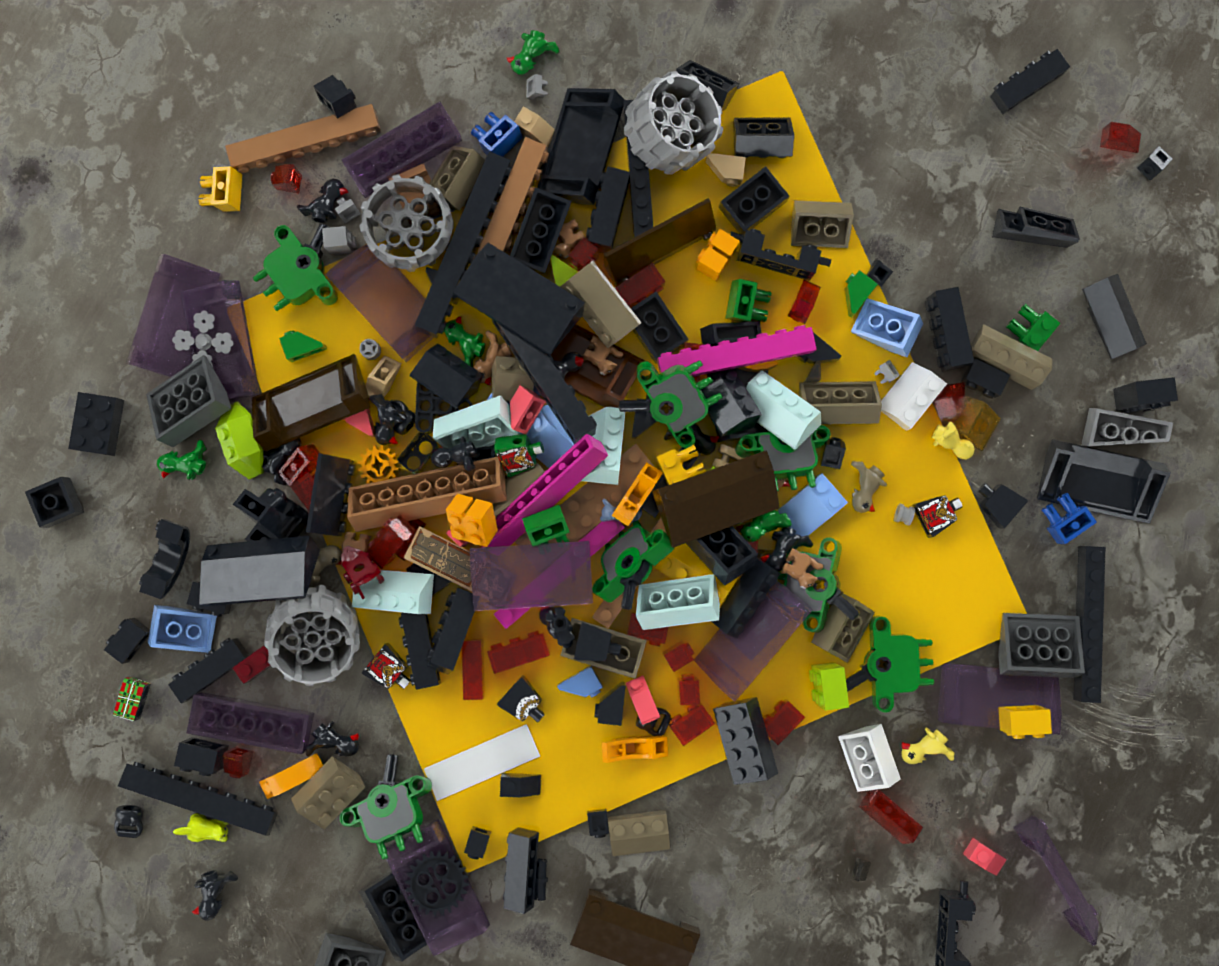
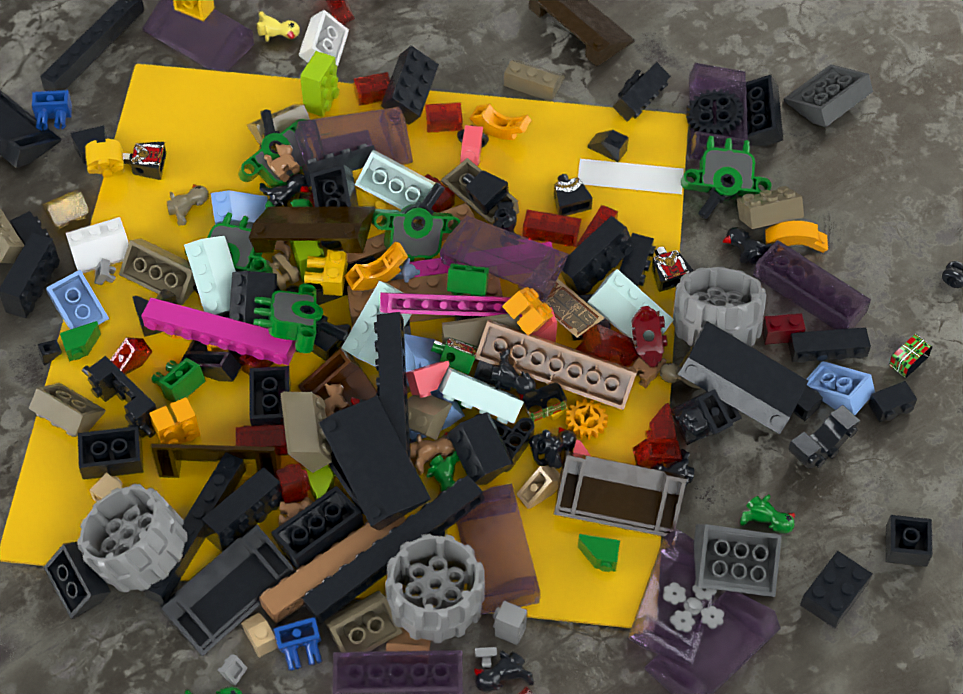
camera: 150 degrees left, 30 degrees down
black brick [118,761,278,836] -> none
neon yellow animal [173,813,229,842] -> none
black brick [174,737,229,776] -> none
black animal [192,870,238,921] -> none
lime wedge [215,401,264,480] -> none
clear red slope [223,747,254,779] -> none
green piece [253,224,338,311] -> none
black slope [306,453,356,536] -> none
light grey wheel [359,339,381,360] -> none
black brick [464,826,491,859] -> none
medium blue slope [557,666,603,698] -> none
black bracket [587,809,609,838] -> none
black slope [594,682,626,726] -> none
clear red brick [662,640,695,672] -> none
clear red brick [677,674,700,705] -> none
black slope [734,117,794,158] -> none
black bracket [821,437,846,469] -> none
green piece [846,616,934,713] -> none
light grey wheel [894,503,915,526] -> none
light yellow animal [932,422,975,460] -> none
clear red slope [934,382,965,422] -> none
dark grey slope [999,613,1085,678] -> none
none -> yellow brick [85,139,124,177]

